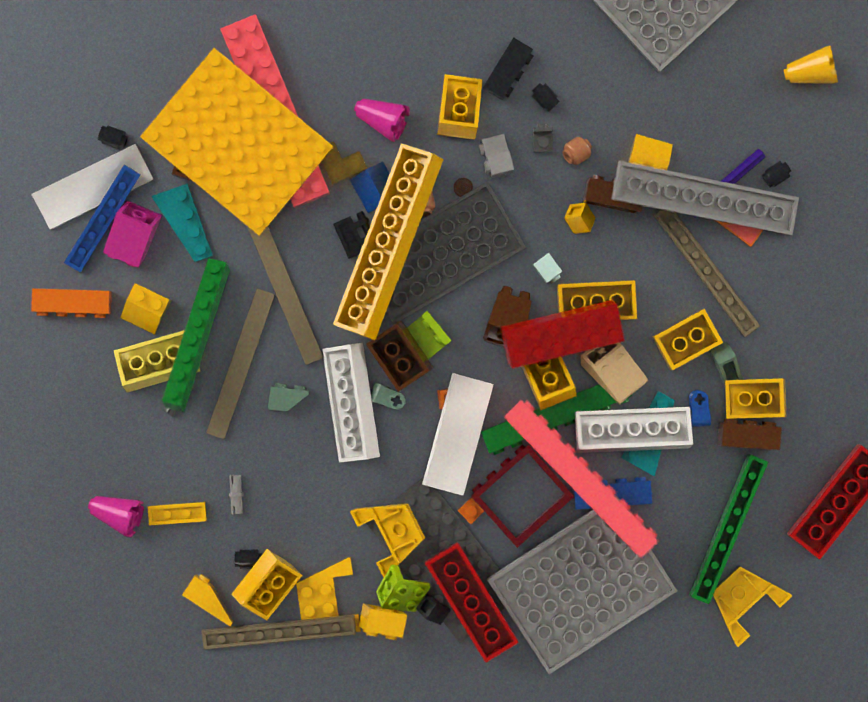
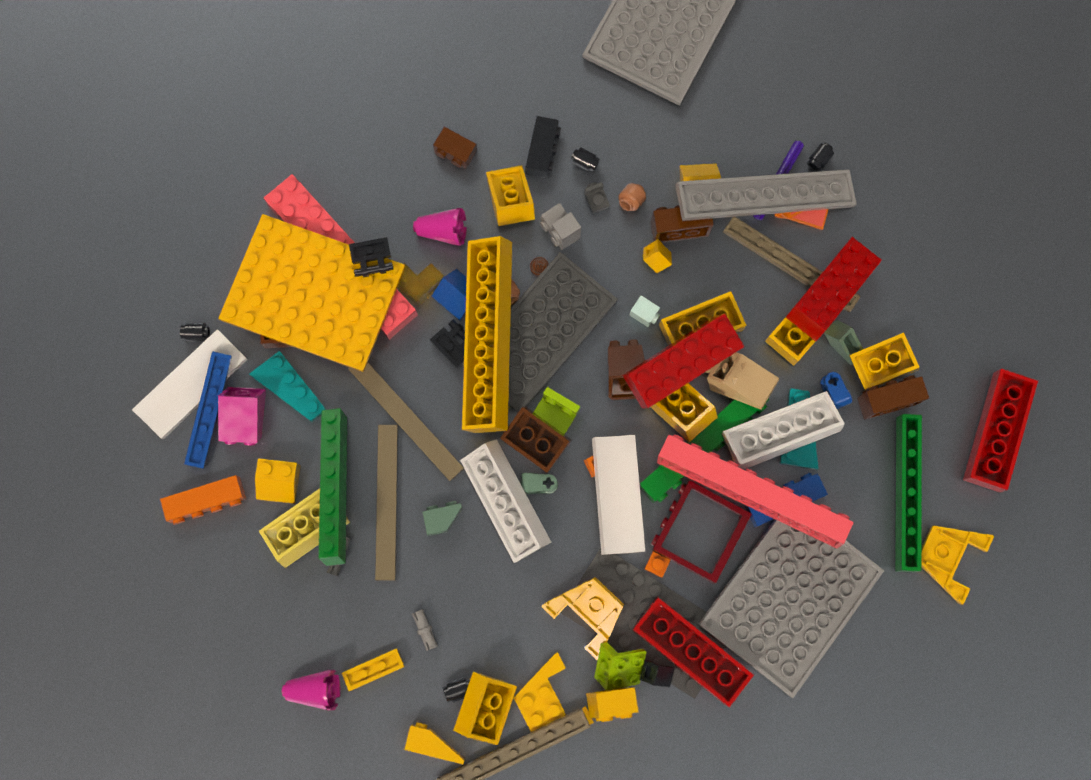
camera: 25 degrees left, 10 degrees down
yellow cone [784,45,838,84] -> none
none -> black plate [349,237,394,278]
none -> reddish brown brick [433,127,477,168]
none -> red brick [786,236,882,341]

